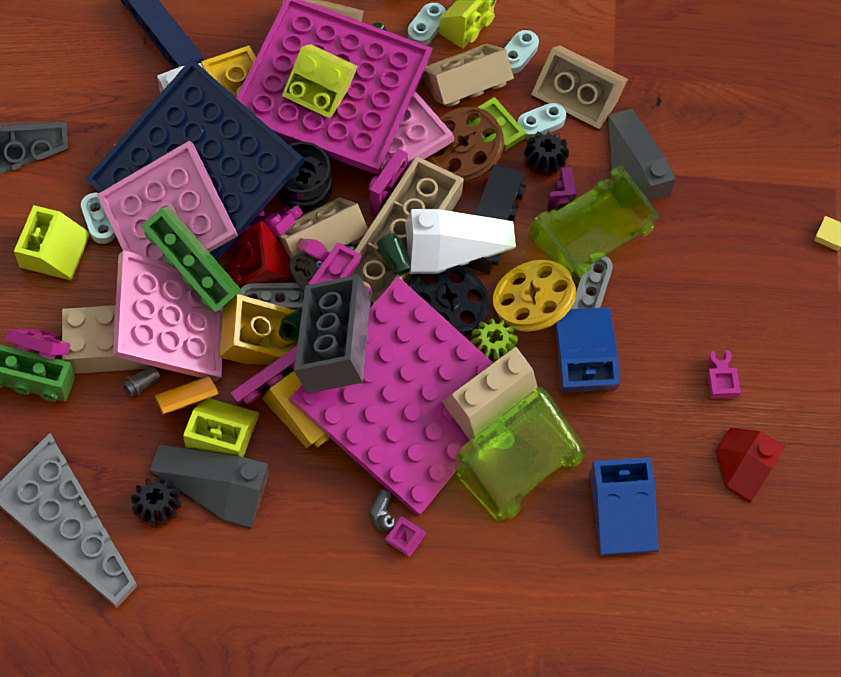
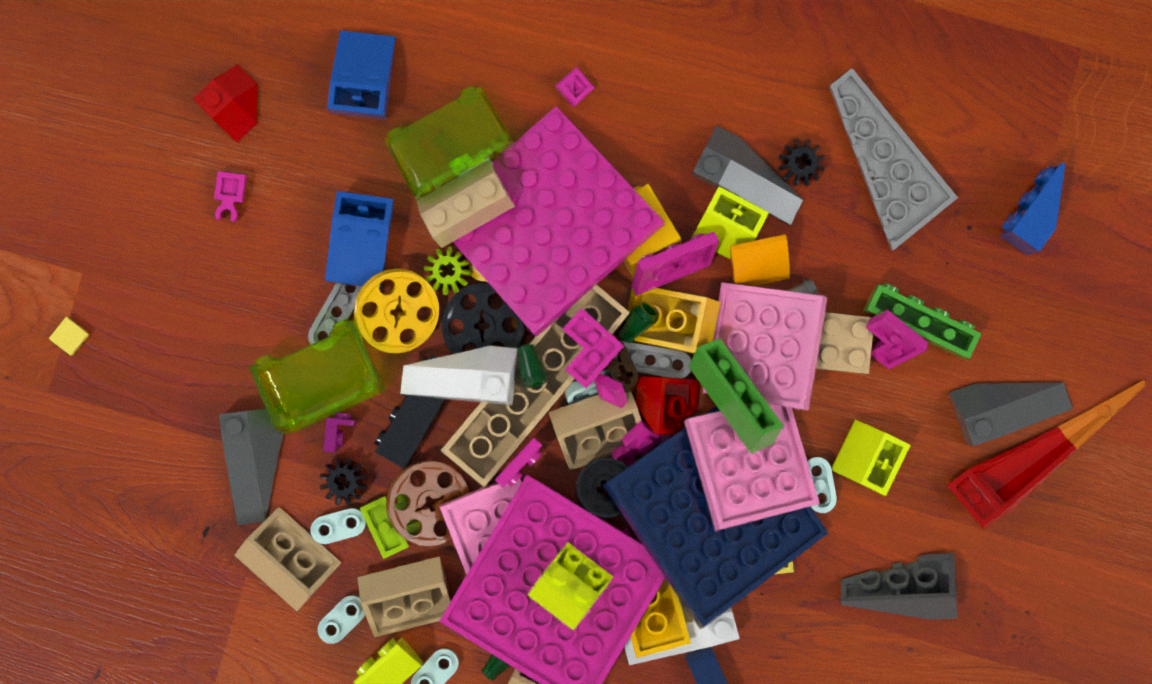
camera: 170 degrees left, 25 degrees up
dark grey brick [294,274,371,393] -> none
dark grey arm [369,489,395,532] -> none

